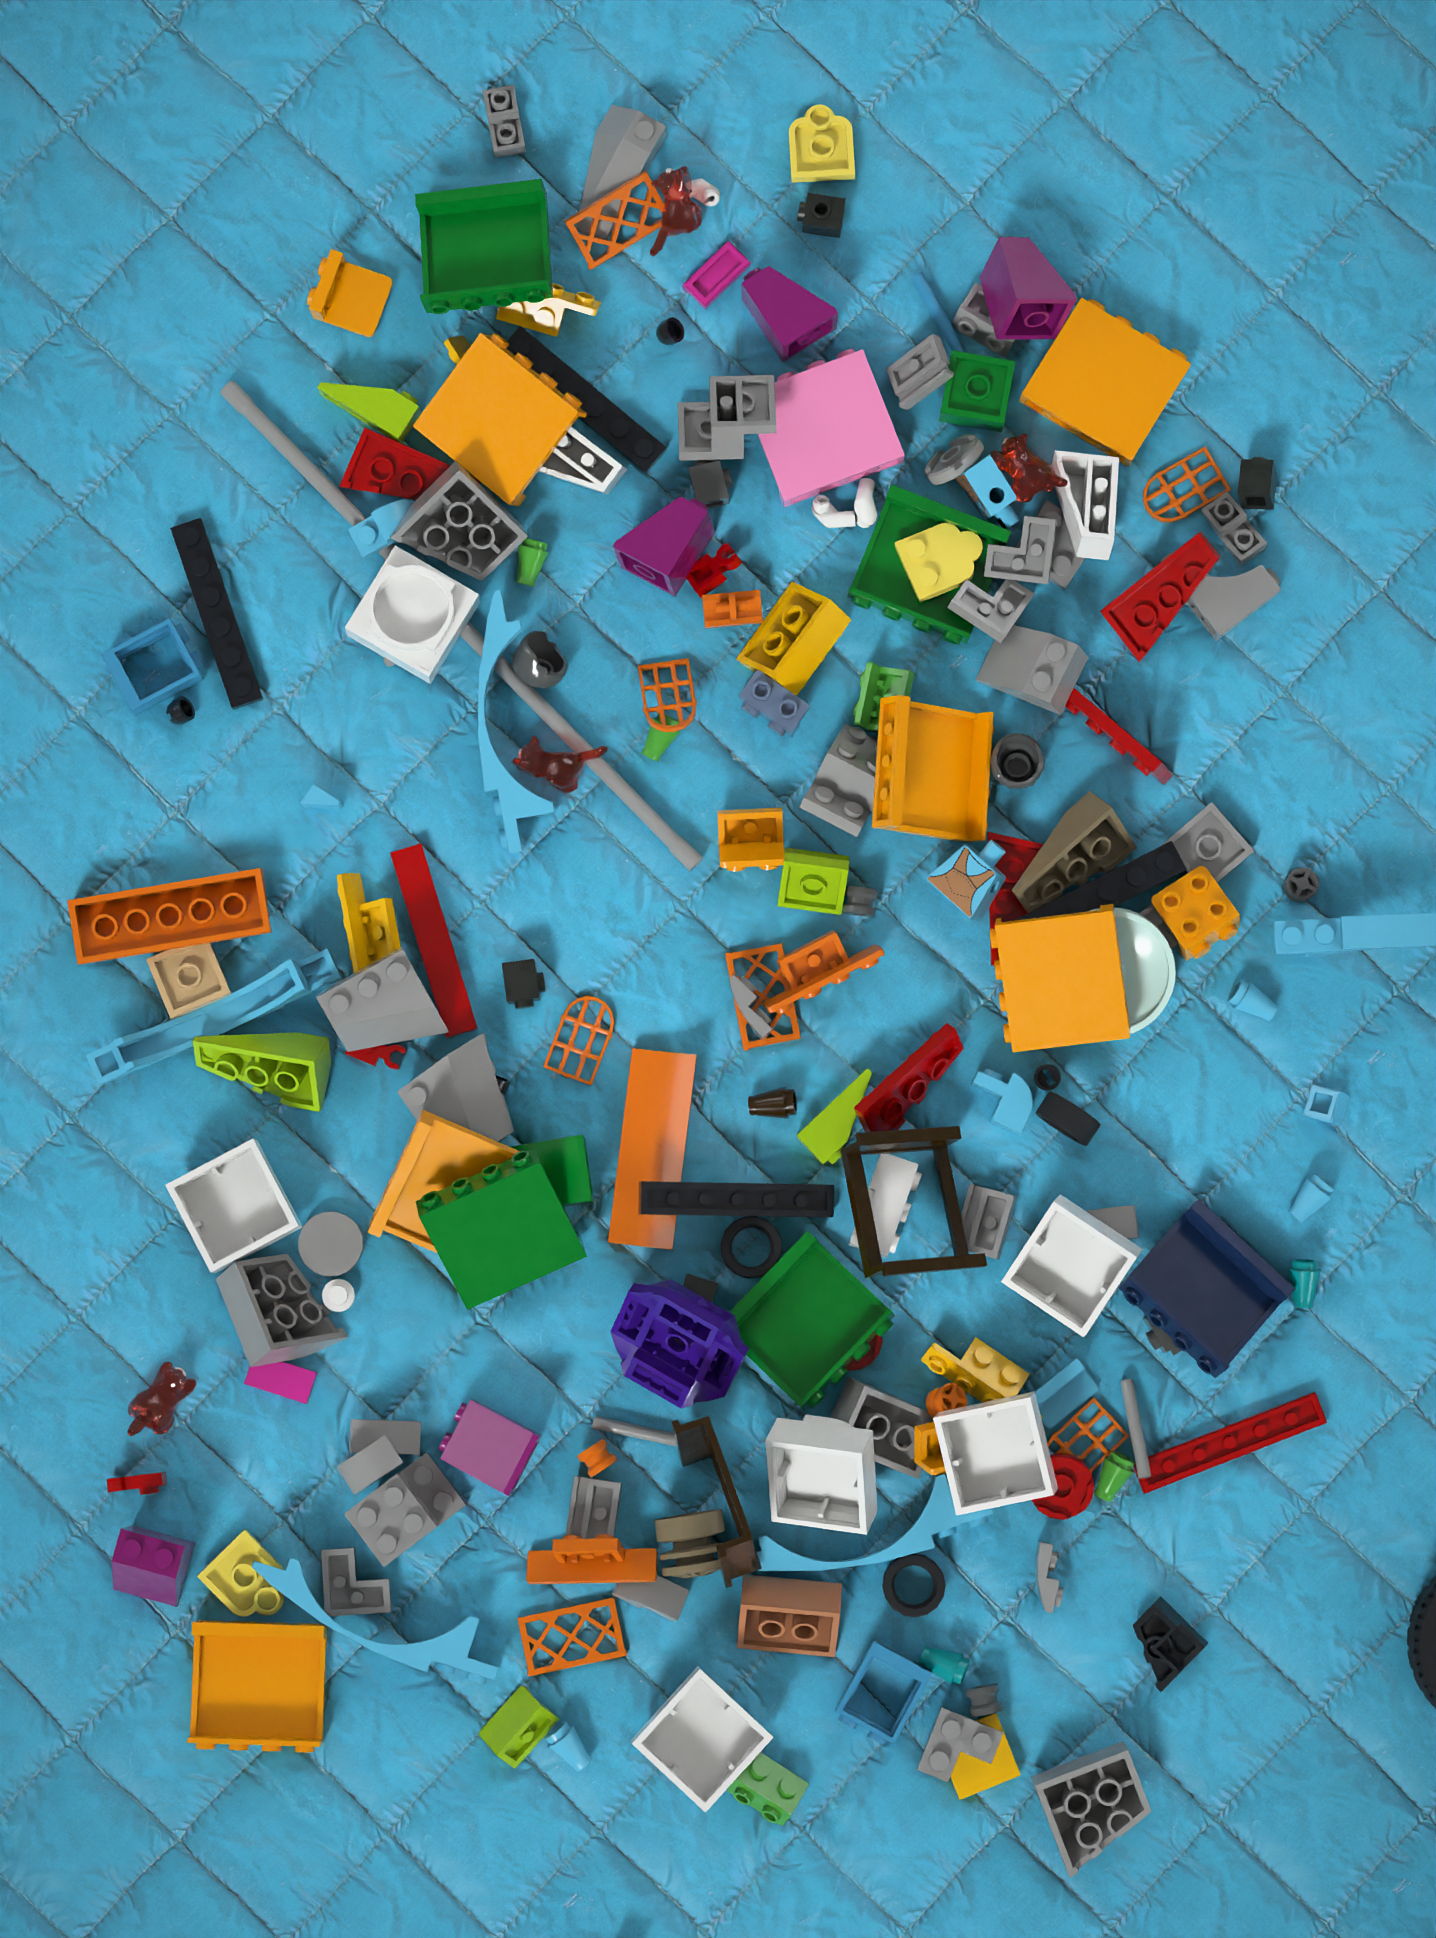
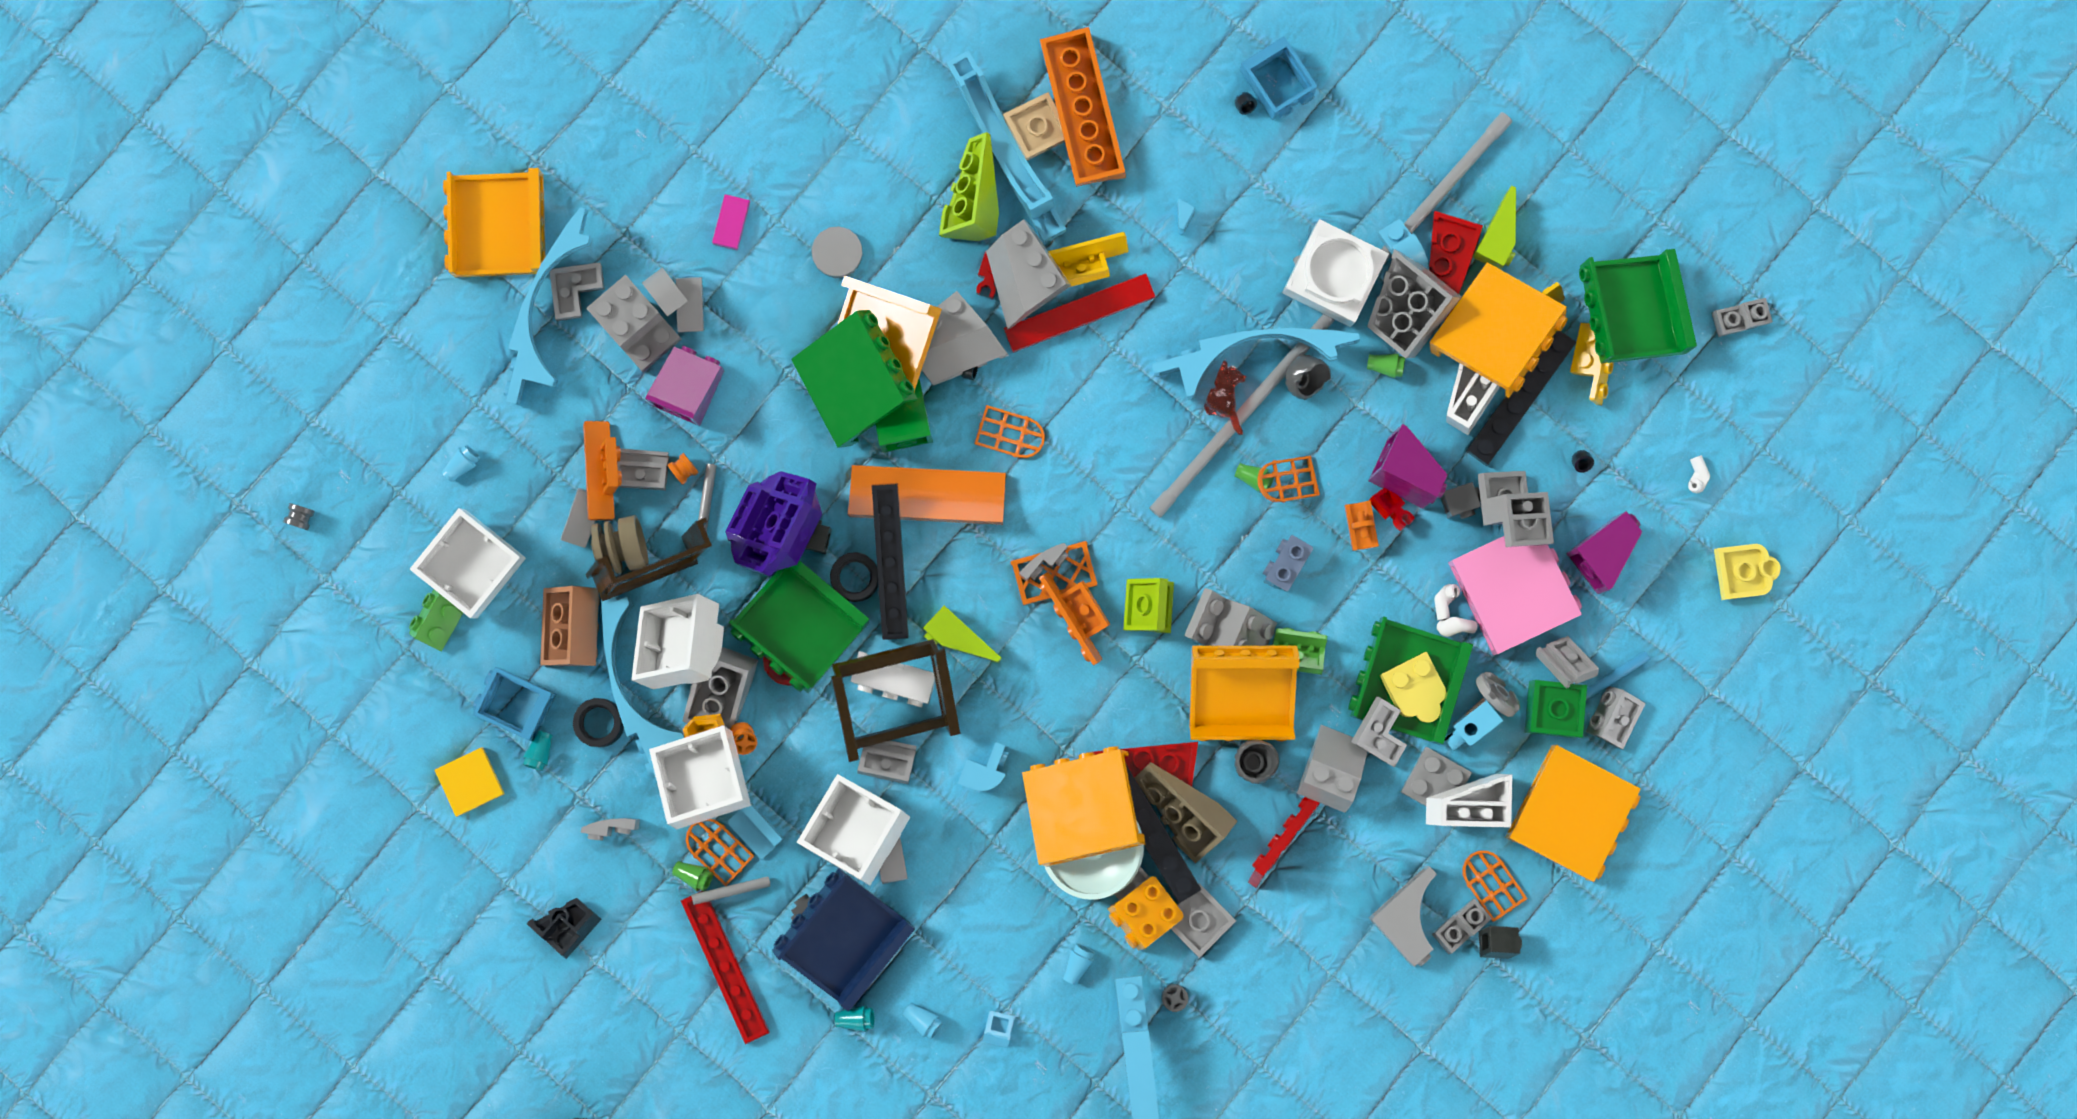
camera: 85 degrees right, 0 degrees up
red plate [107,1472,167,1495] -> none
magenta slope [111,1525,195,1607] -> none
clear red animal [127,1362,197,1436] -> none
white container [165,1139,302,1273] -> none
black plate [170,518,264,710] -> none
light yellow plate [197,1529,284,1617] -> none
light grey wedge [216,1254,348,1367] -> none
light orange bracket [307,249,393,337] -> none
white plate [322,1279,355,1312] -> none
lime panel [479,1685,559,1769] -> none
pearl dark grey brick [502,959,546,1009] -> none
orange window [517,1597,627,1677] -> none
orange window [564,171,673,270] -> none
light grey wedge [576,105,667,245] -> none
clear red animal [650,166,703,256] -> none
dark pink tile [683,241,751,309] -> none
light orange bracket [717,807,785,872] -> none
yellow slope [736,582,852,696] -> none
dark brown cone [748,1086,797,1119] -> none
pearl dark grey brick [797,193,846,238] -> none
dark grey wheel [843,886,878,917] -> none
red wing [854,1023,964,1132] -> none
light grey plate [917,1707,1003,1782] -> none
yellow bracket [921,1337,1042,1418] -> none
torso [926,840,1006,922] -> none
dark grey wheel [966,1683,1003,1717] -> none
magenta slope [979,236,1077,339] -> none
light grey plate [984,516,1058,585] -> none
clear red animal [990,433,1068,503] -> none
light grey wedge [1031,1741,1152,1878] -> none
red tile [1032,1453,1094,1520] -> none
black hinge [1034,1064,1061,1091] -> none
black tyre [1035,1091,1101,1146] -> none
red wing [1100,532,1221,662] -> none

